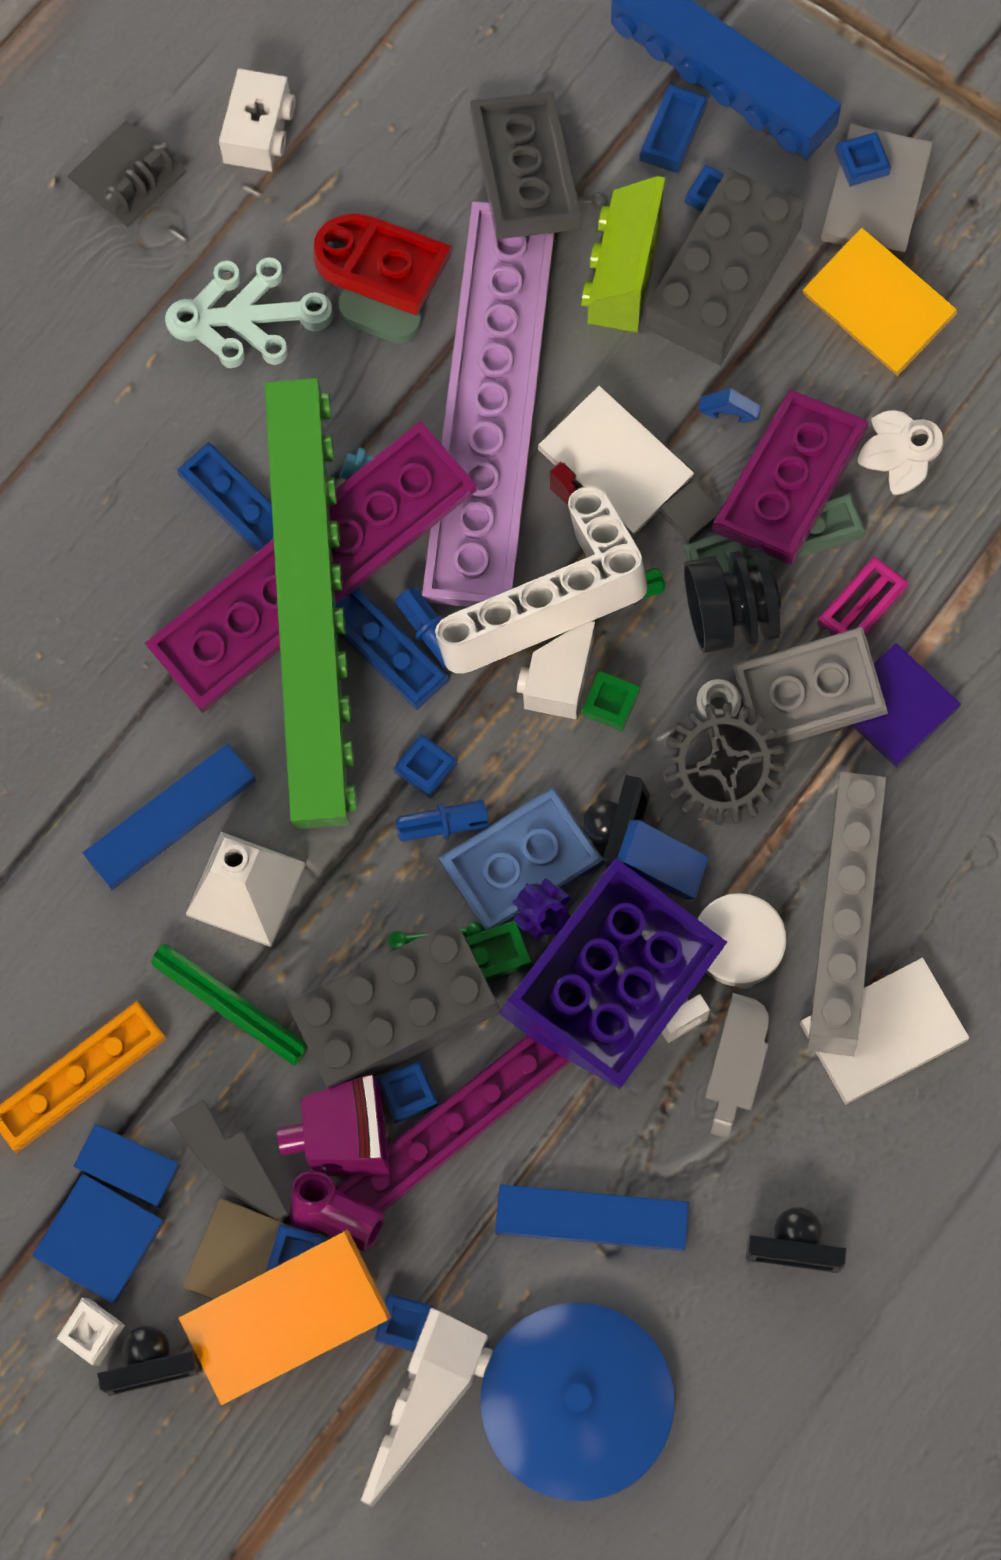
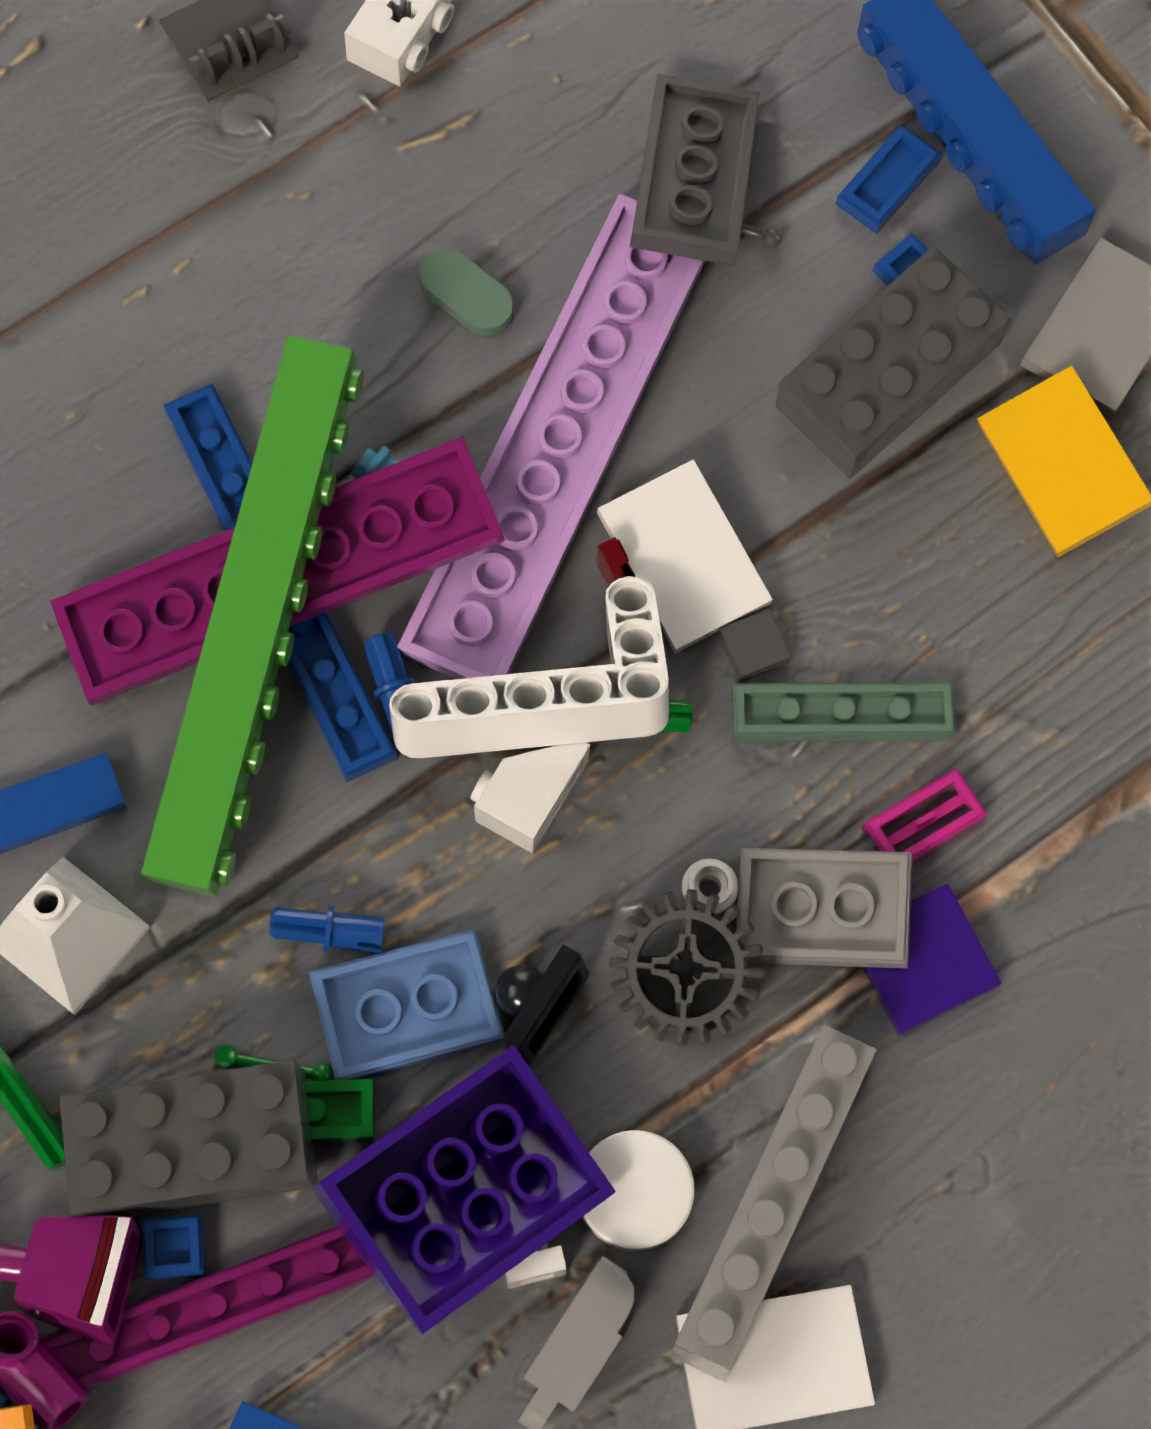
camera: 10 degrees right, 0 degrees up
light aqua plant [165,257,333,368] -> none
red tile [313,214,451,316] -> none
blue tile [394,734,457,798] -> none
dark purple gear [513,878,571,940] -> none
lime slope [581,176,665,333] -> none
green plate [581,671,640,732] -> none
blue tile [617,820,709,900] -> none
black wheel [684,547,781,653] -> none
blue tile [698,388,761,422] -> none
magenta tile [712,389,869,565] -> none
blue tile [835,132,891,186] -> none
white plate [857,410,944,496] -> none

